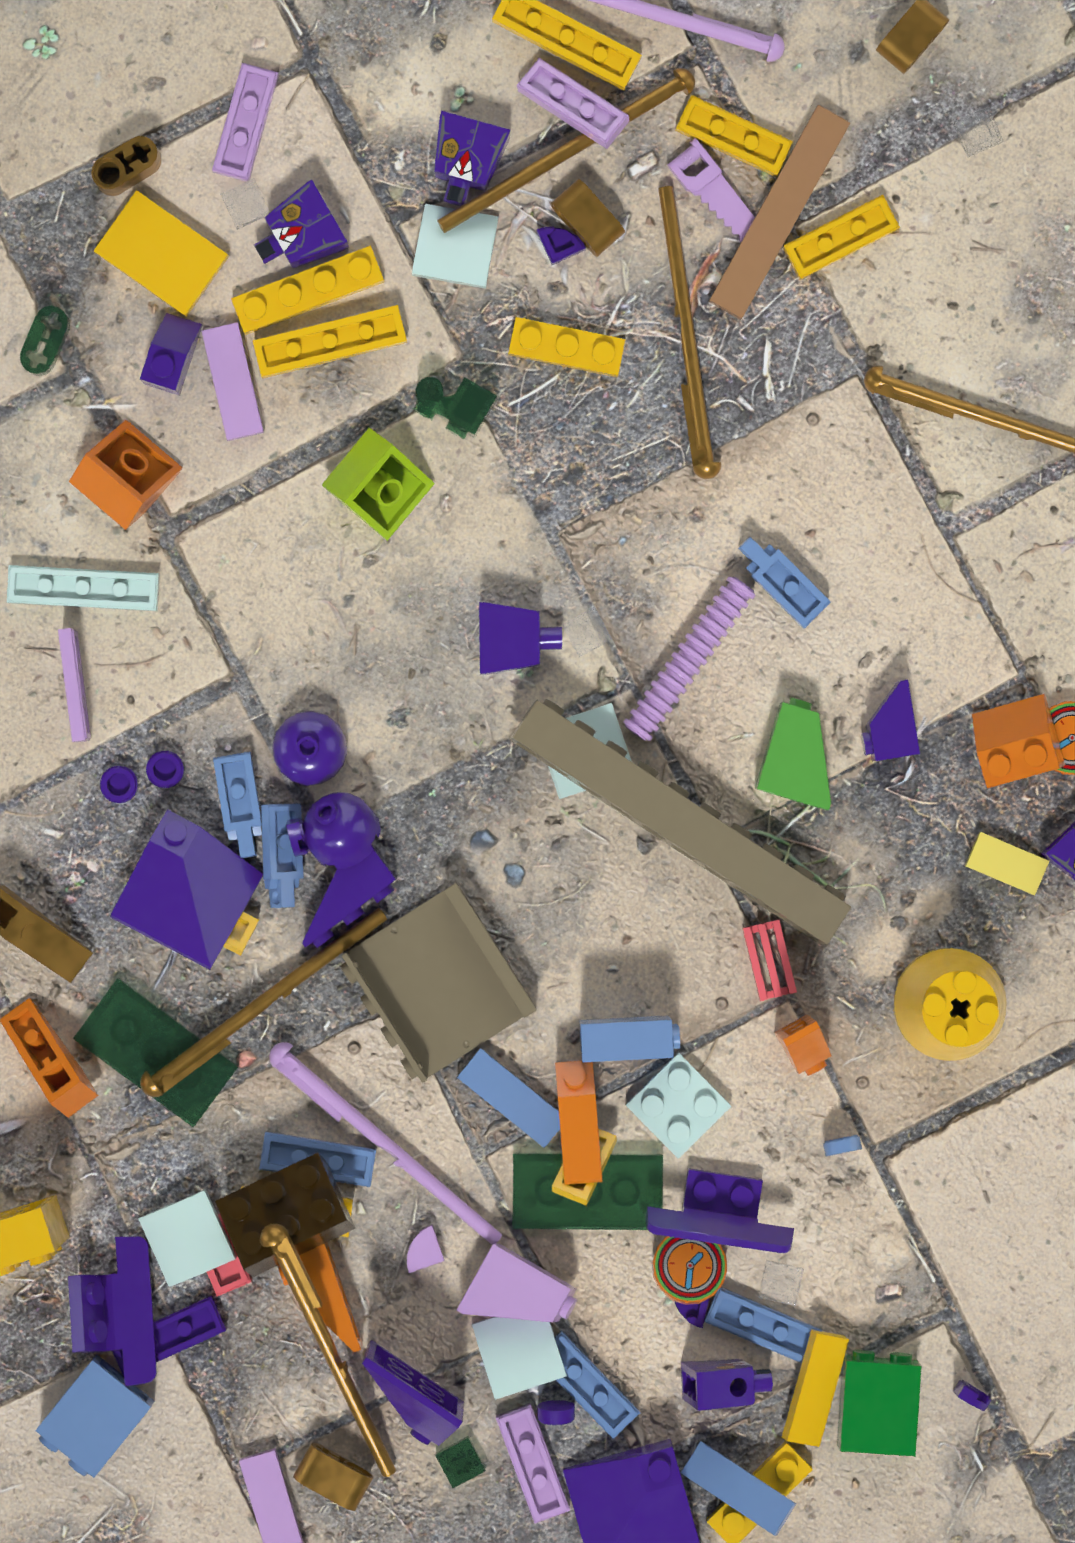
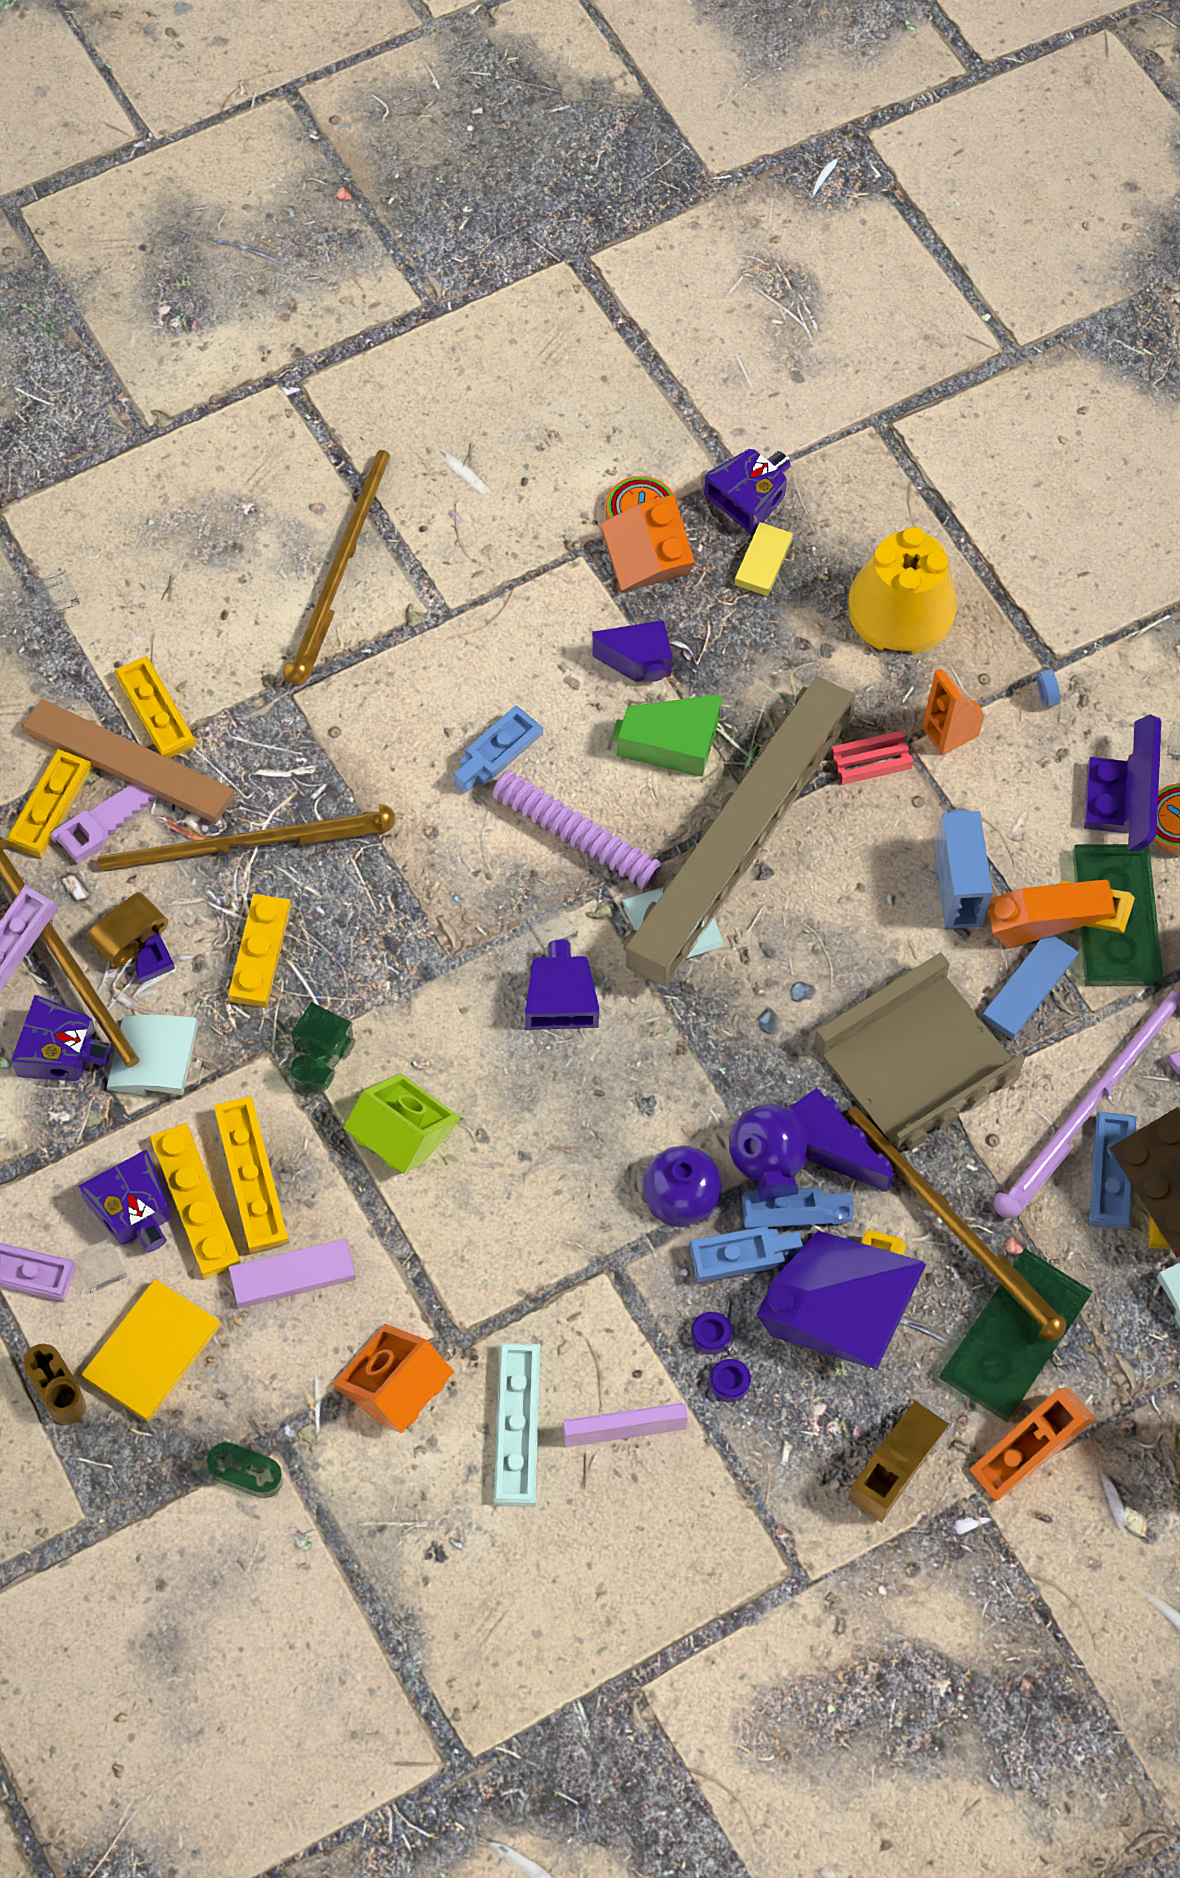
camera: 95 degrees left, 25 degrees down
dark purple slope [140,313,203,396] -> none
light aqua plate [625,1052,732,1159] -> none

